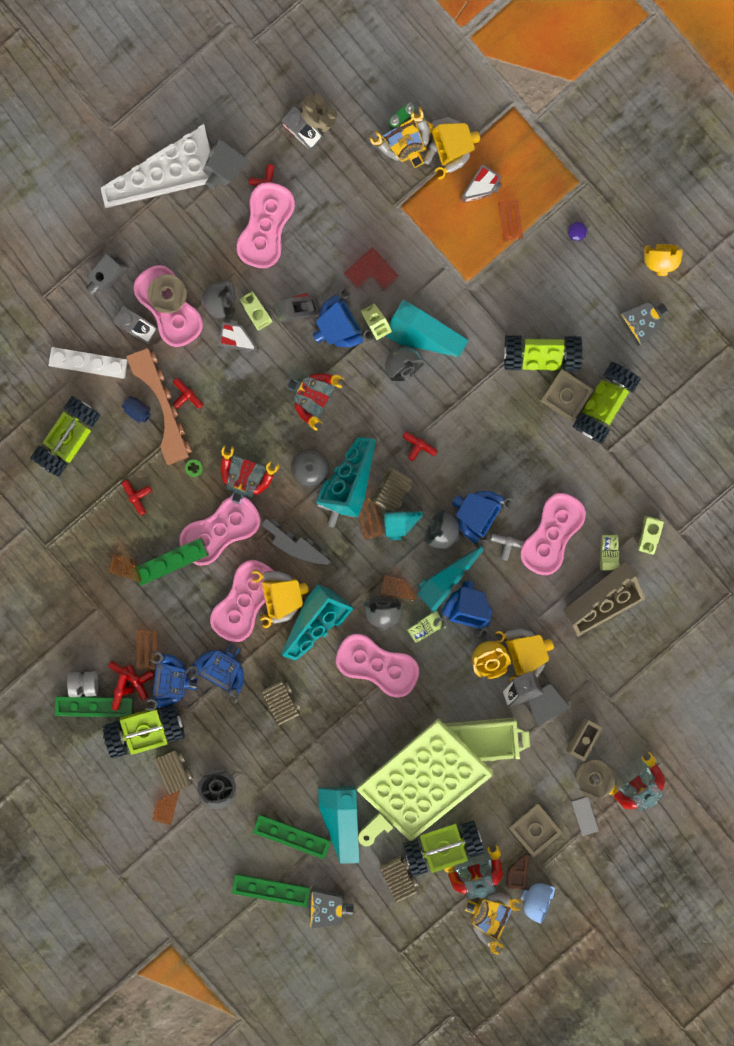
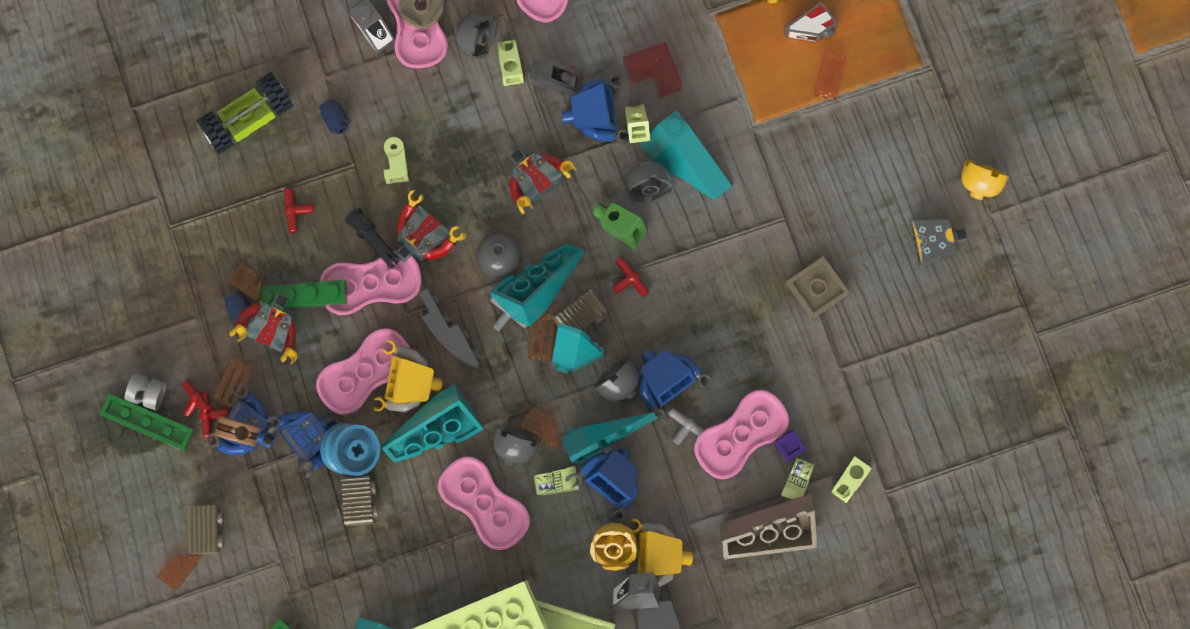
camera: 25 degrees right, 10 degrees down
white plate [48,347,128,379] -> none
plate [102,705,185,759] -> none
red piece [111,672,134,711] -> none
nougat arch [126,348,192,465] -> none
red piece [173,378,204,409] -> none
bright green bush [185,459,203,477] -> none
dark grey cylinder [197,770,236,810] -> none
slope [218,320,258,353] -> none
plate [504,335,583,371] -> none
dark purple tile [567,221,587,241] -> none
plate [572,362,641,444] -> none
none -> medium nougat head [214,416,261,446]
none -> dark blue brick [224,291,254,325]
none -> torso [229,293,297,365]
none -> dark azure wheel [320,423,380,476]
none -> black pin [345,208,400,268]
none -> yellowish green leg [384,137,409,184]
none -> bright green torso [593,202,647,250]
none -> dark purple plate [774,429,807,462]

